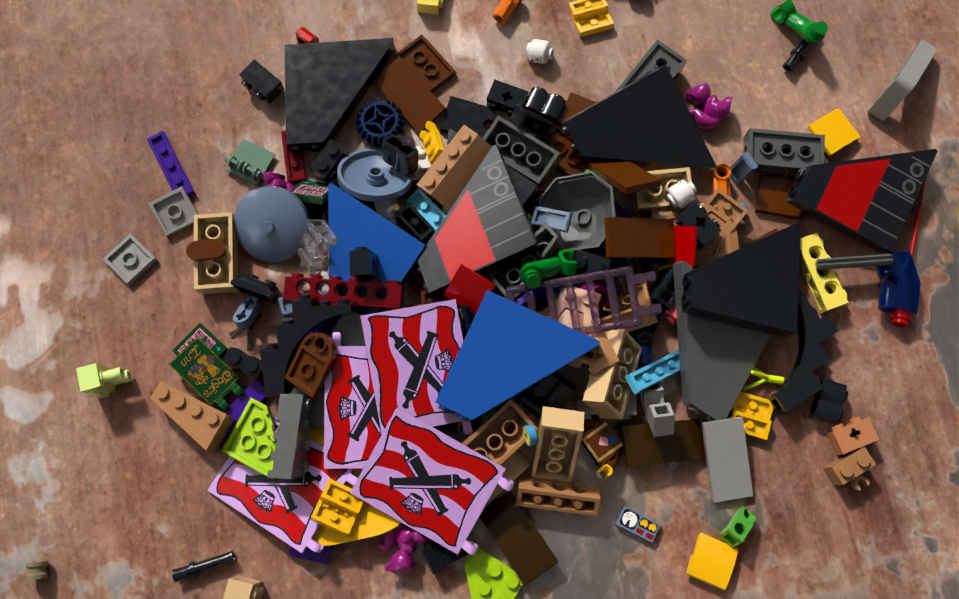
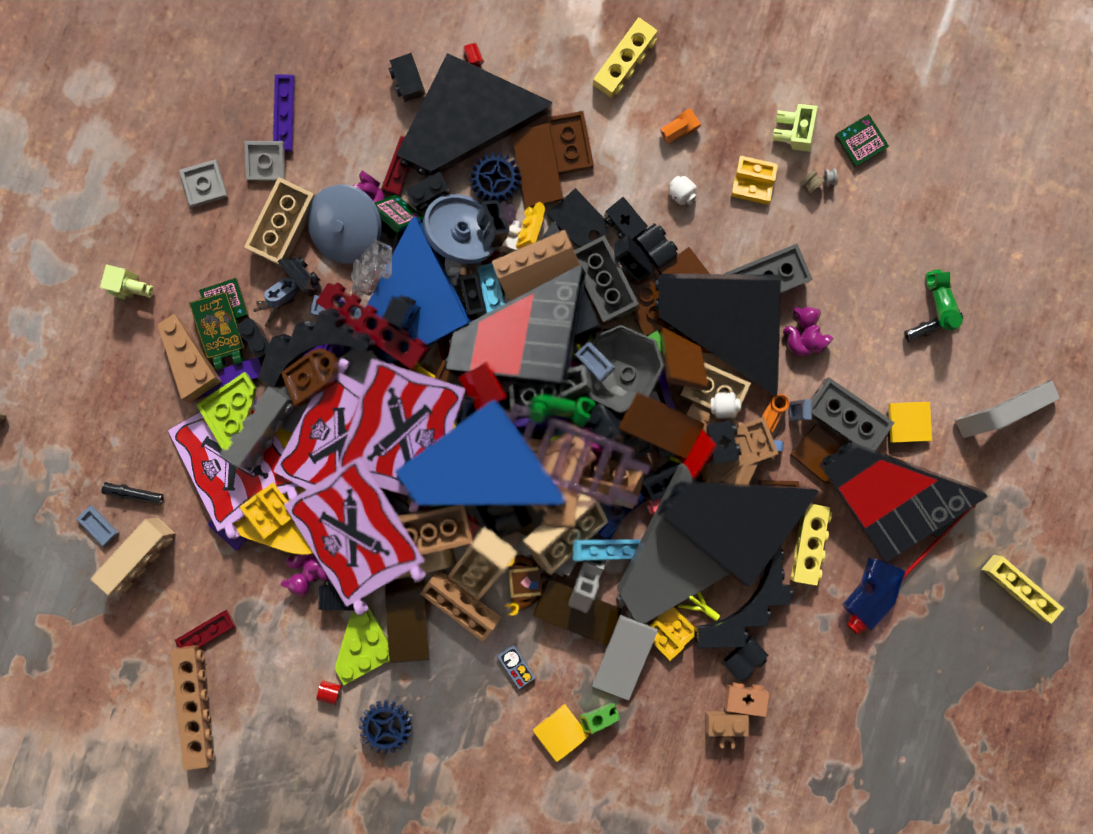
camera: 30 degrees right, 10 degrees up
reddish brown tile [186,239,227,261] -> none
sand green hinge [225,139,275,186] -> none
dark azure tile [523,424,538,446] -> none
dark grey axle [815,254,893,270] -> none

